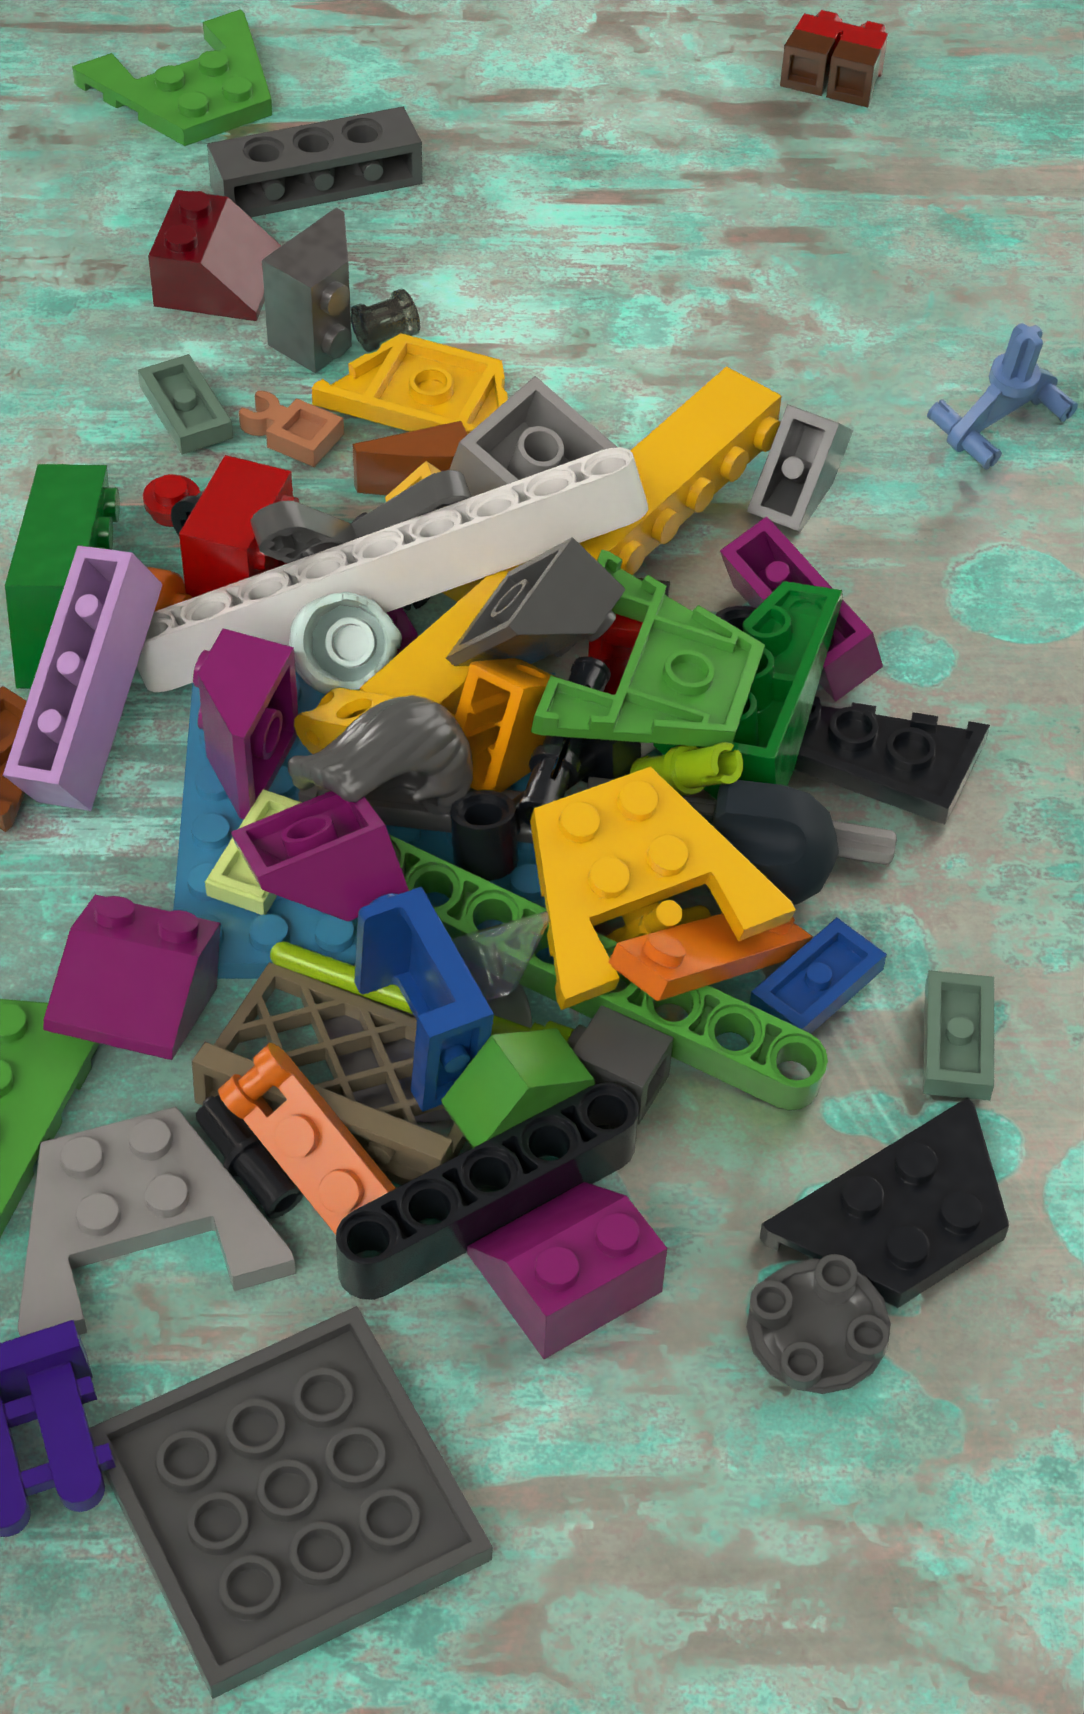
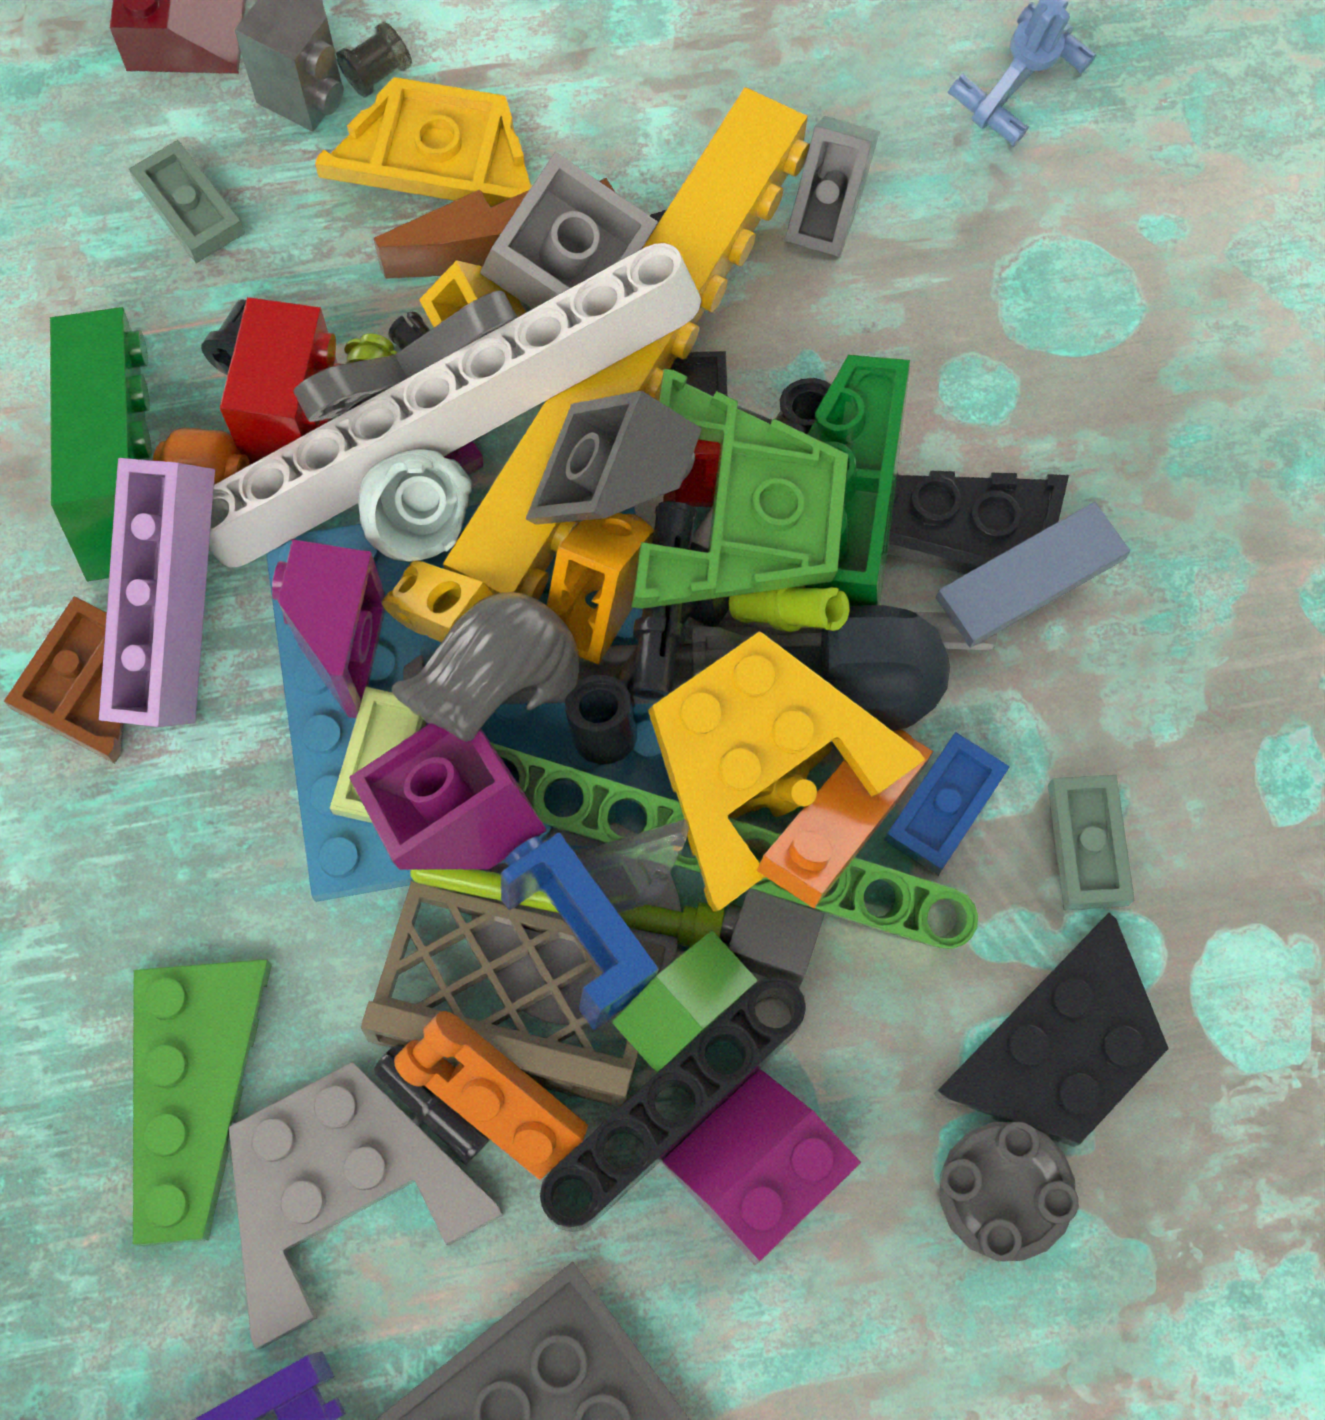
camera: 10 degrees left, 20 degrees up
magenta slope [43,894,221,1060] -> none
red plate [143,474,200,527] -> none
nougat plate [239,390,344,467] -> none
magenta brick [720,516,883,702] -> none
none -> sand blue tile [936,502,1131,648]

